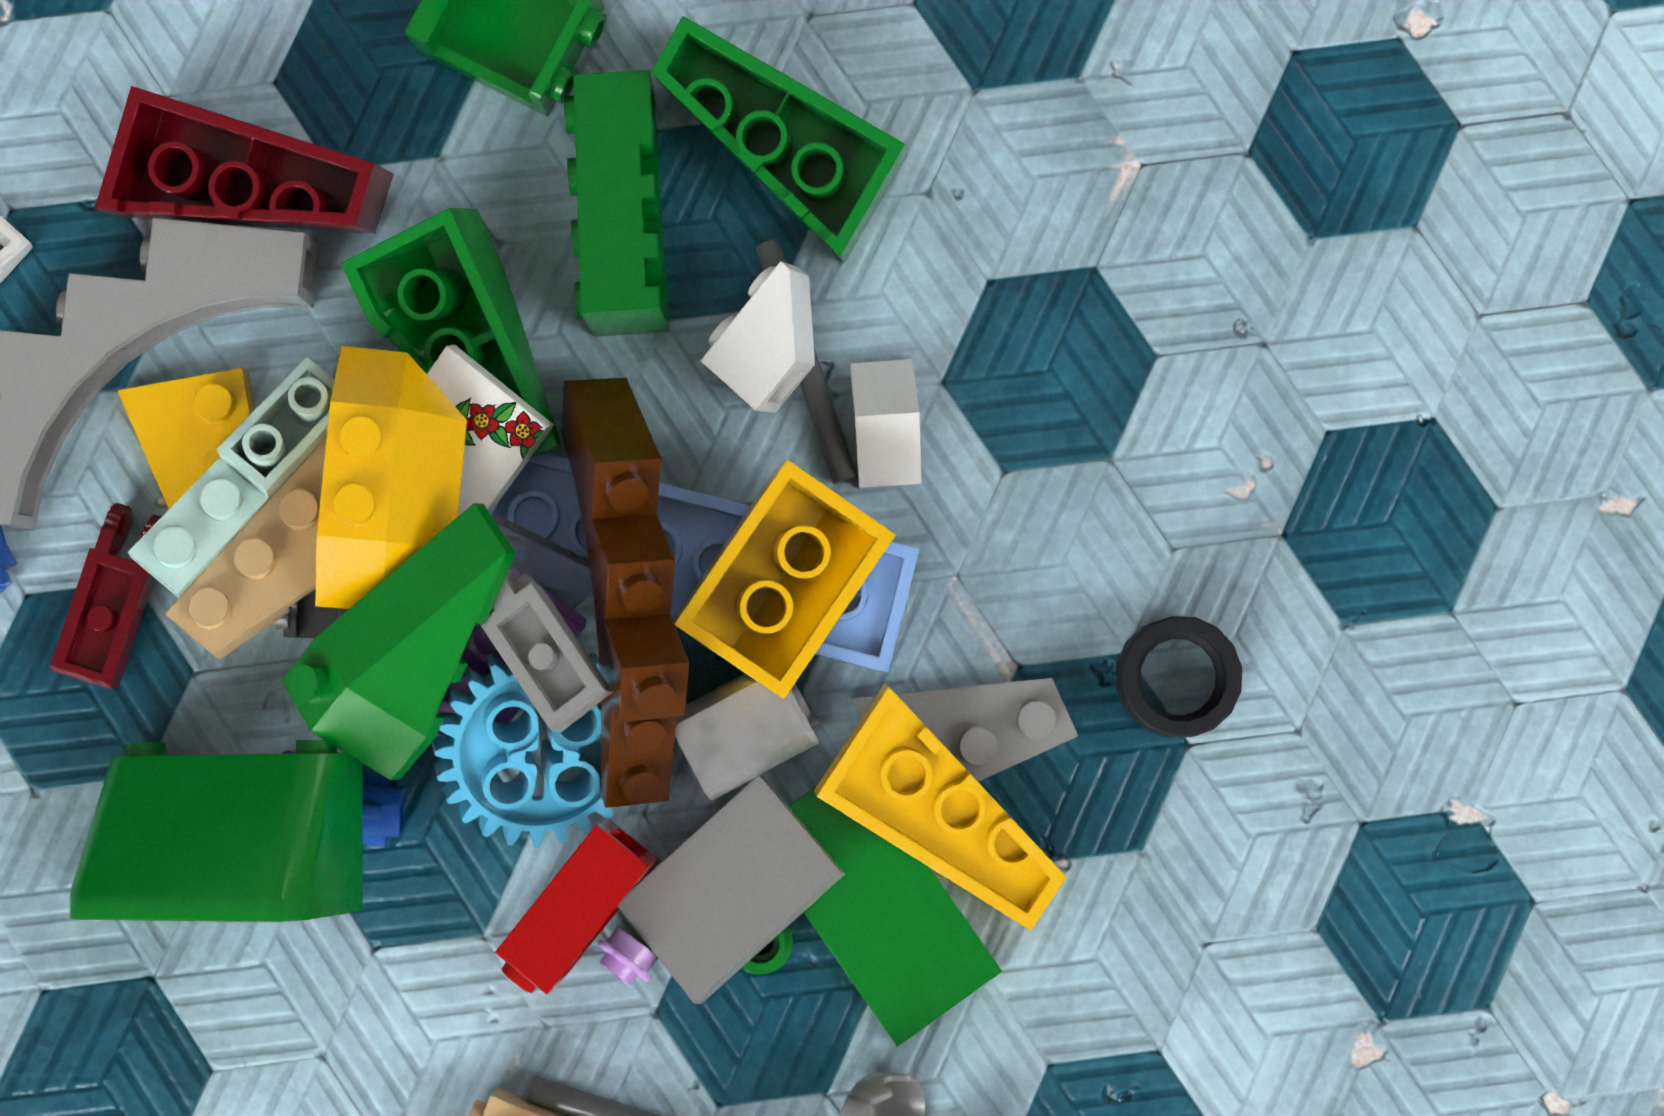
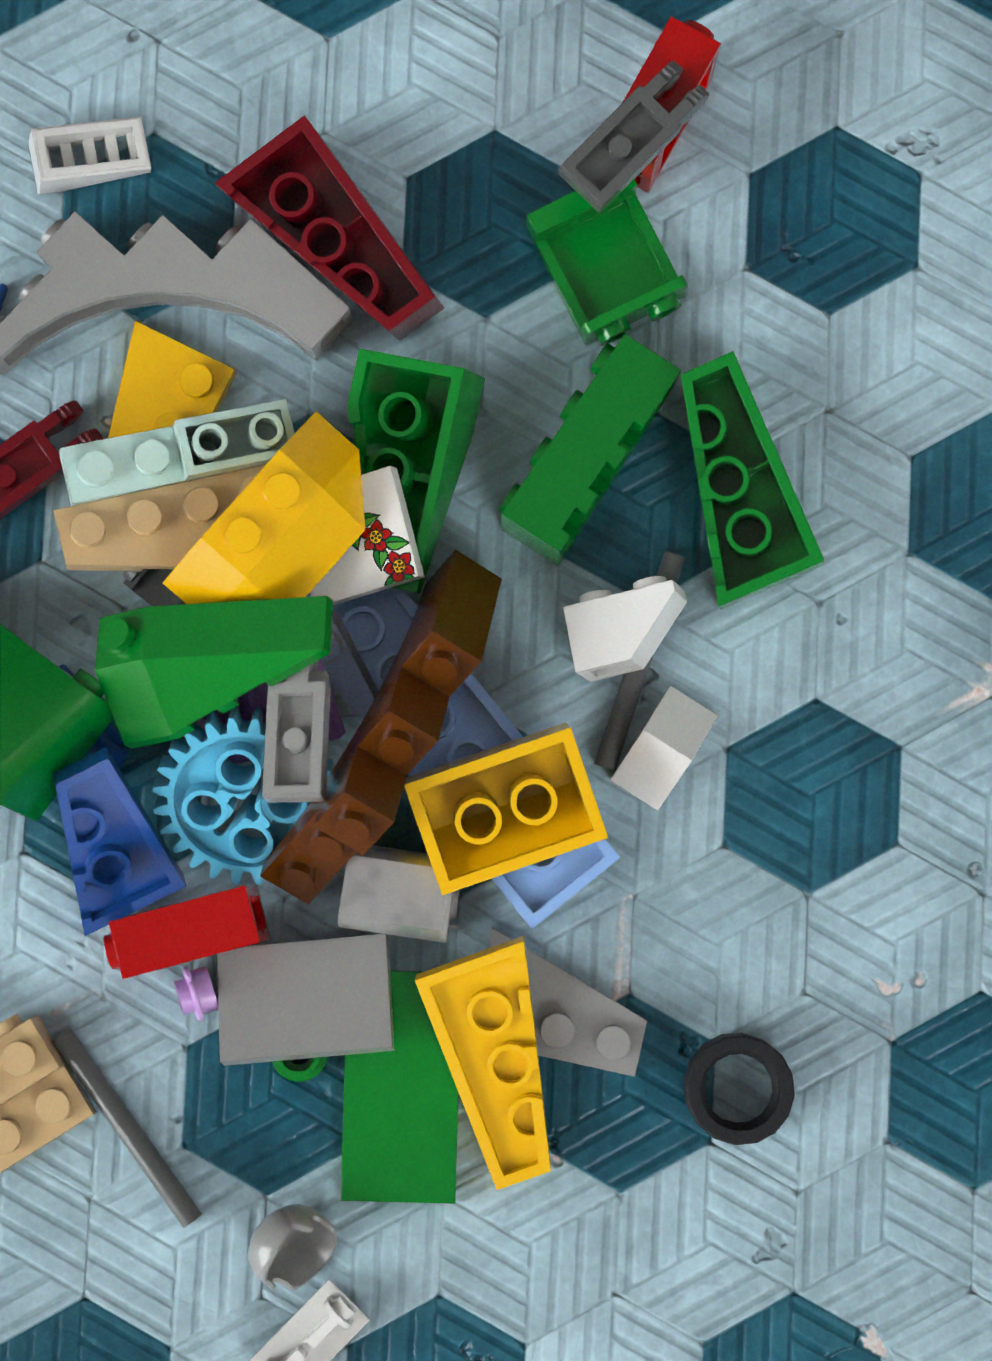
camera: 40 degrees right, 0 degrees up
none -> blue wing [54,747,186,936]

